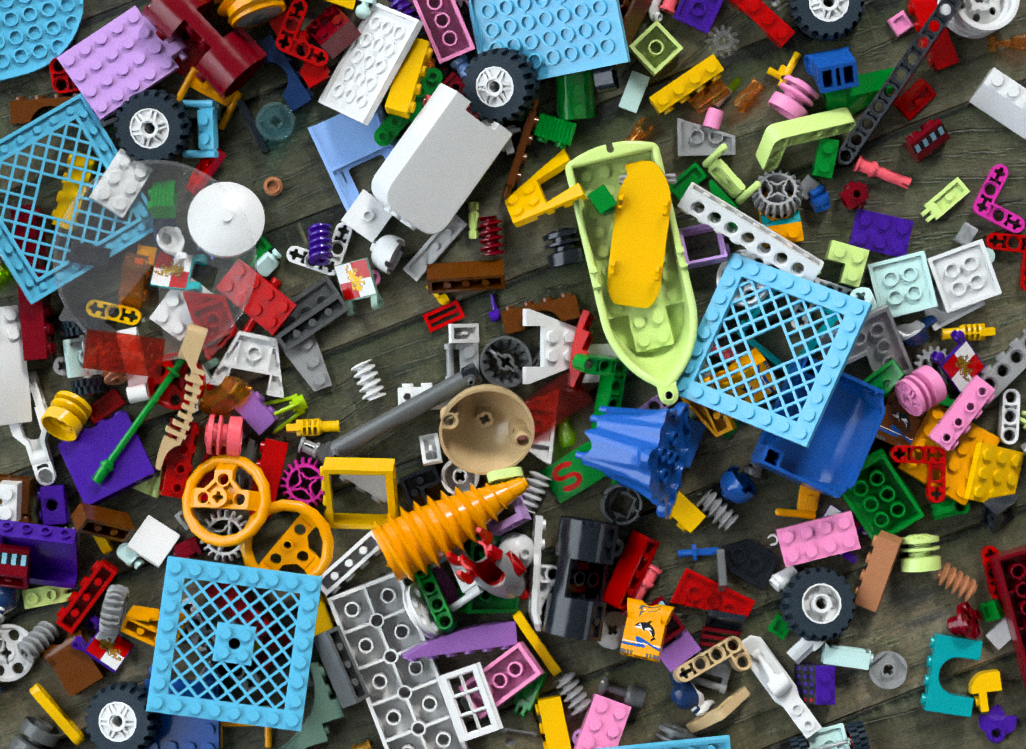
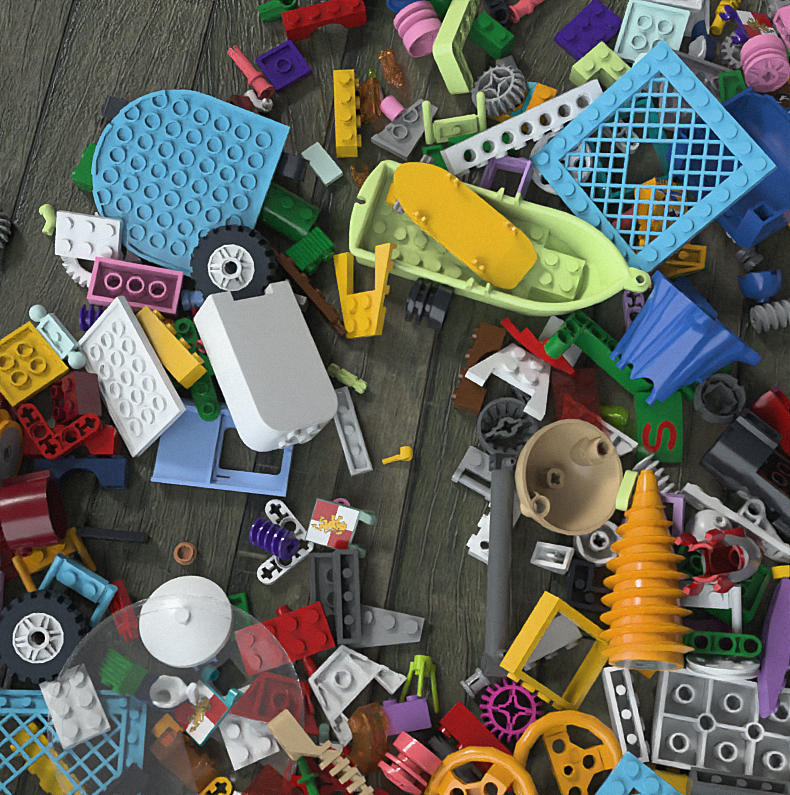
camera: 60 degrees left, 15 degrees down
light aqua arm [254,248,283,277] -> none
clear light blue brick [256,102,297,143] -> none
yellow hinge [286,418,340,436] -> none
white plate [341,189,392,243] -> none
white piece [351,359,386,401] -> none
white cylinder [370,235,405,274] -> none
red tile [423,300,465,333] -> none
reddish brown brick [427,259,505,294] -> none
white slope [448,323,479,343] -> none
dark red piece [478,216,504,256] -> none
dark purple hand [488,294,501,322] -> none
green brick [586,184,617,216] -> none
yellowish green brick [628,20,683,77] -> none
yellow brick [669,490,706,533] -> none
clear gear [706,25,739,58] -> none
yellow hose [766,51,801,87] -> none
blue piece [808,184,831,213] -> none
dark red brick [838,181,870,211] -> none

